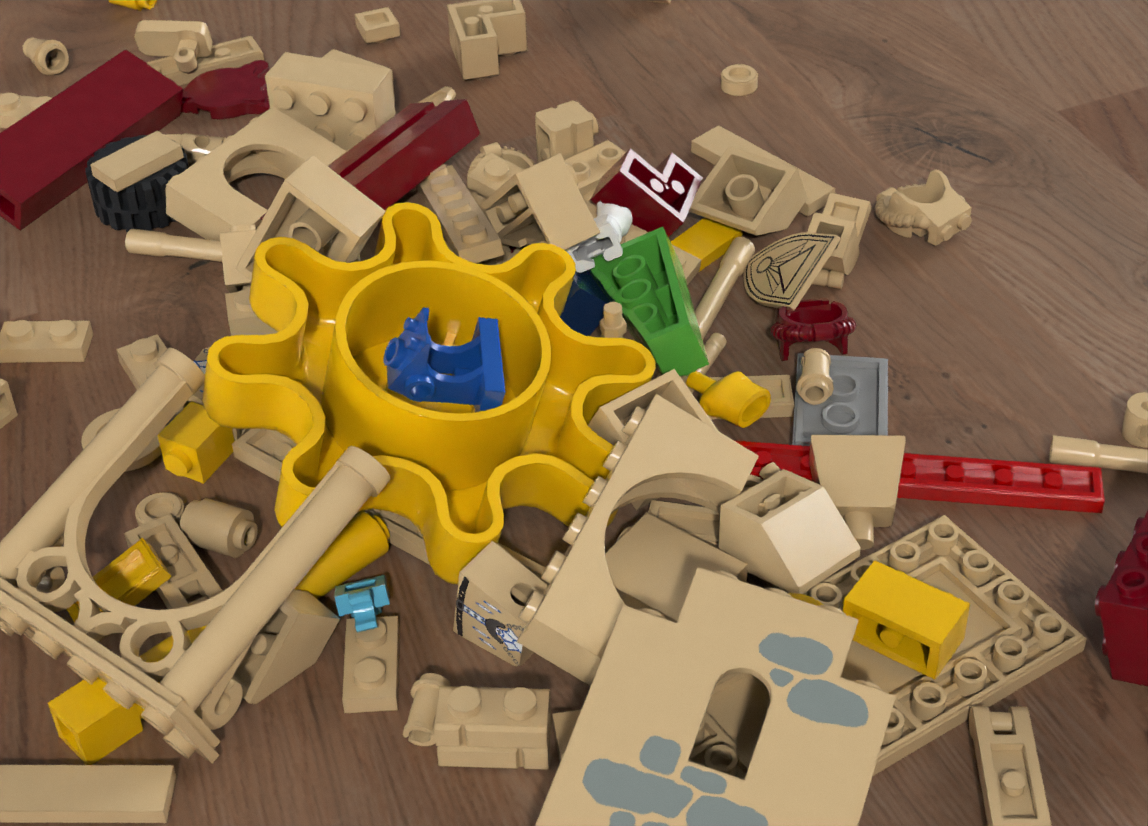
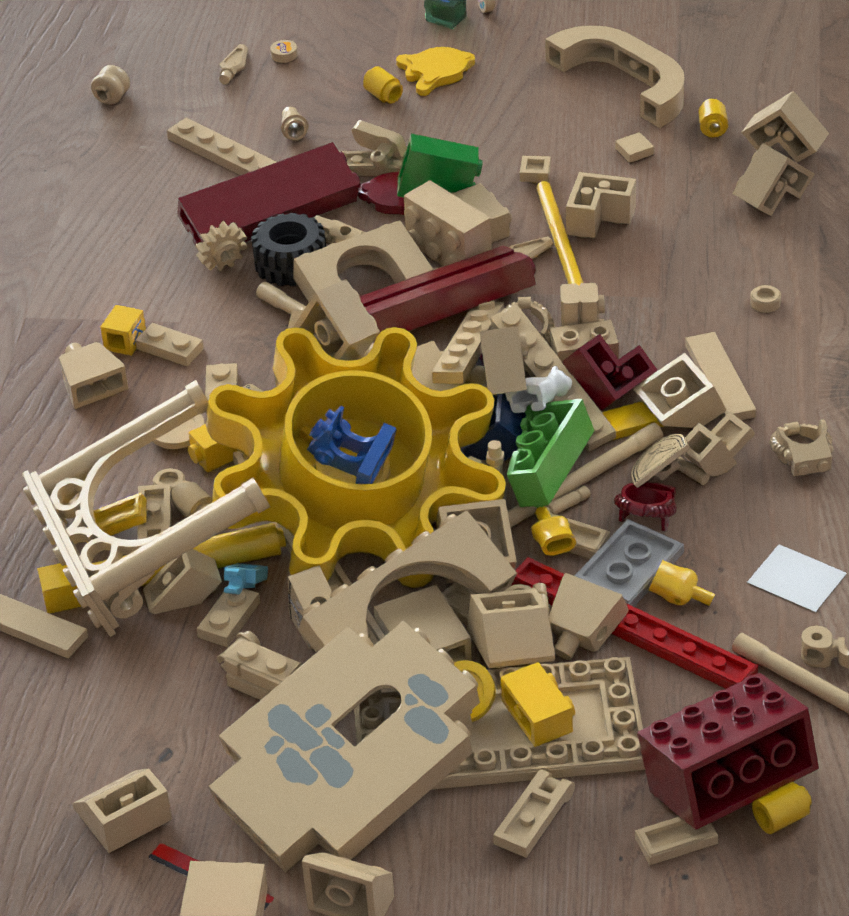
camera: 30 degrees right, 0 degrees up
tan tile [90,131,184,192] -> none
tan pin [796,348,834,405] -> none
none -> tan gear [195,221,248,271]
none -> green brick [397,133,483,197]
none -> yellow piece [536,181,583,285]
none -> yellow piece [648,560,715,606]
none -> white sticker [747,545,847,612]

